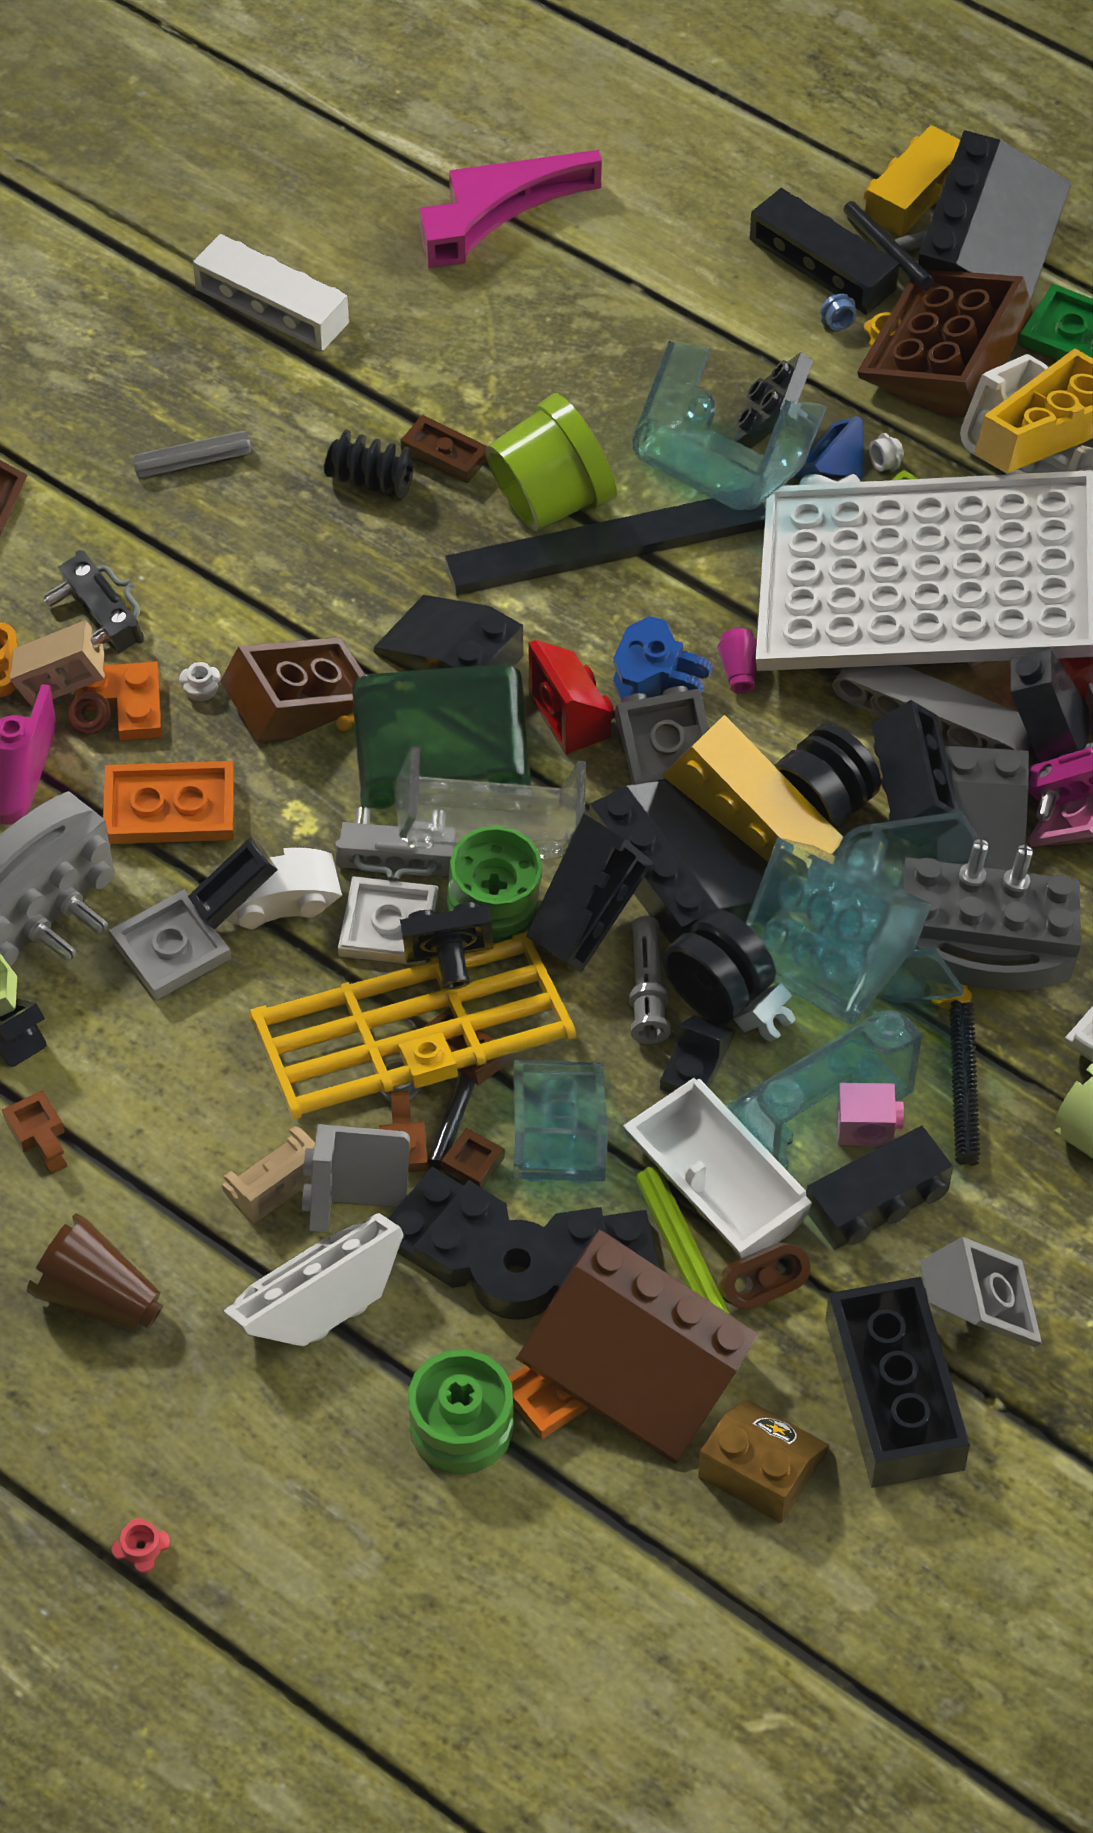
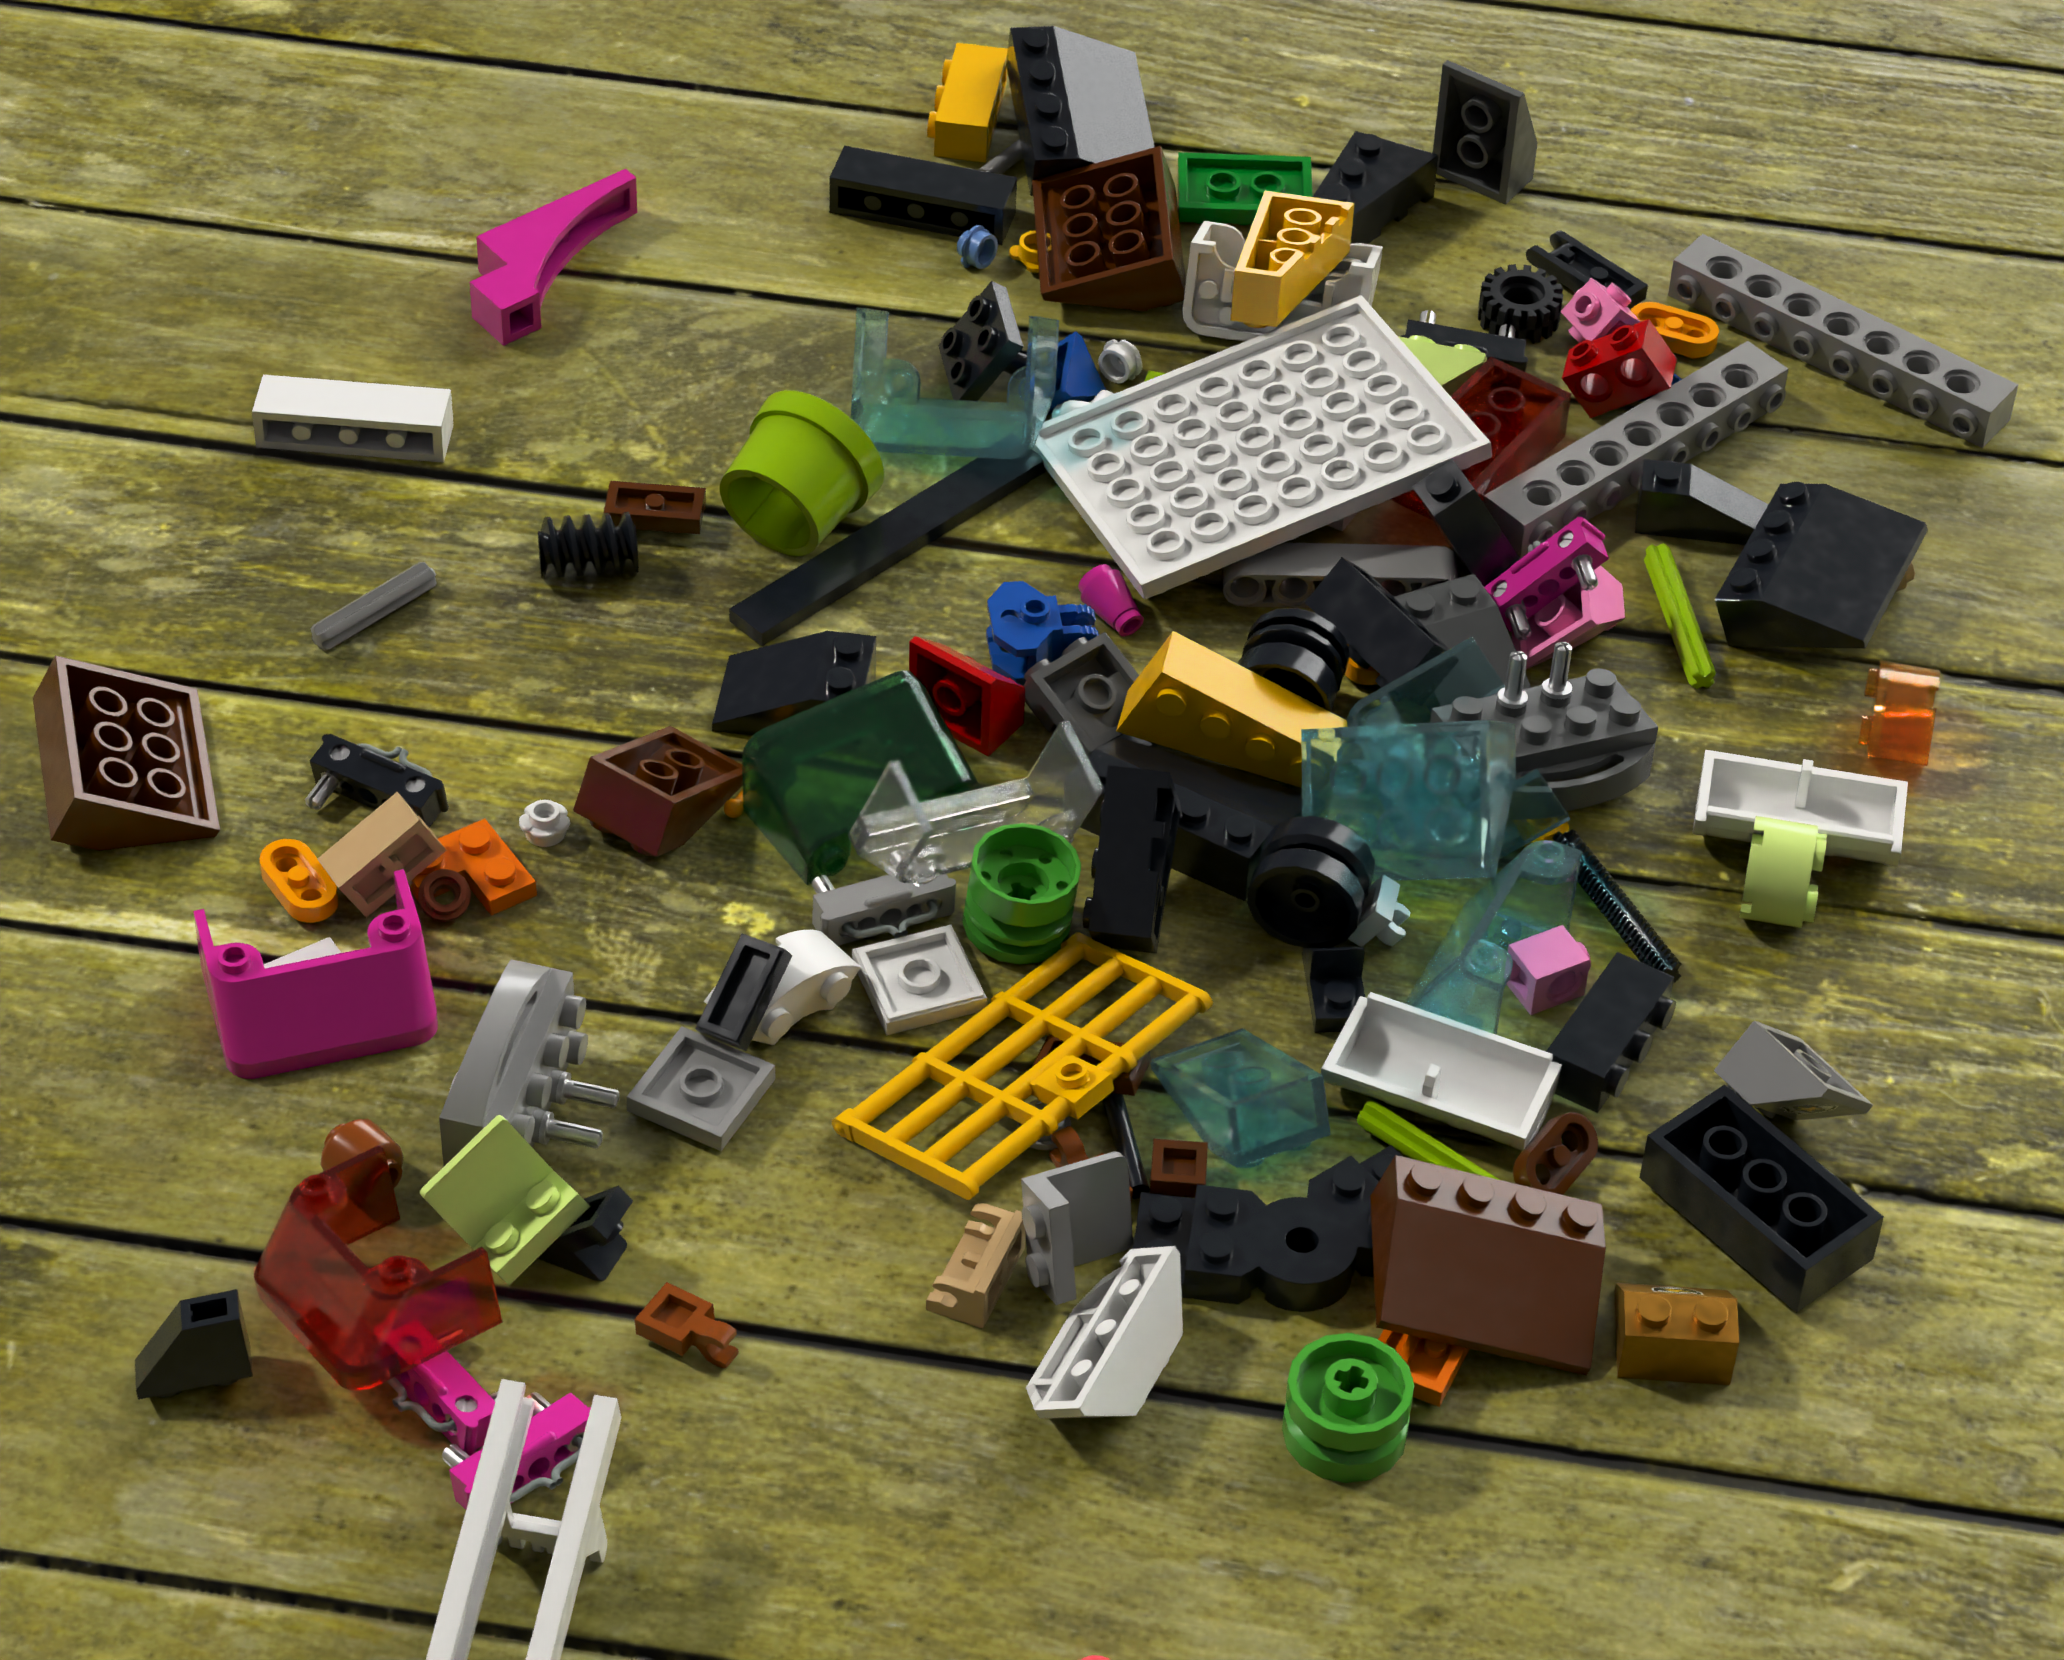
camera: 30 degrees left, 10 degrees down
reddish brown cone [27,1213,163,1332] -> none
orange plate [103,761,234,844] -> none
black plate [400,902,494,990] -> none
light grey pin [629,916,671,1044] -> none
black bar [843,201,934,290] -> none

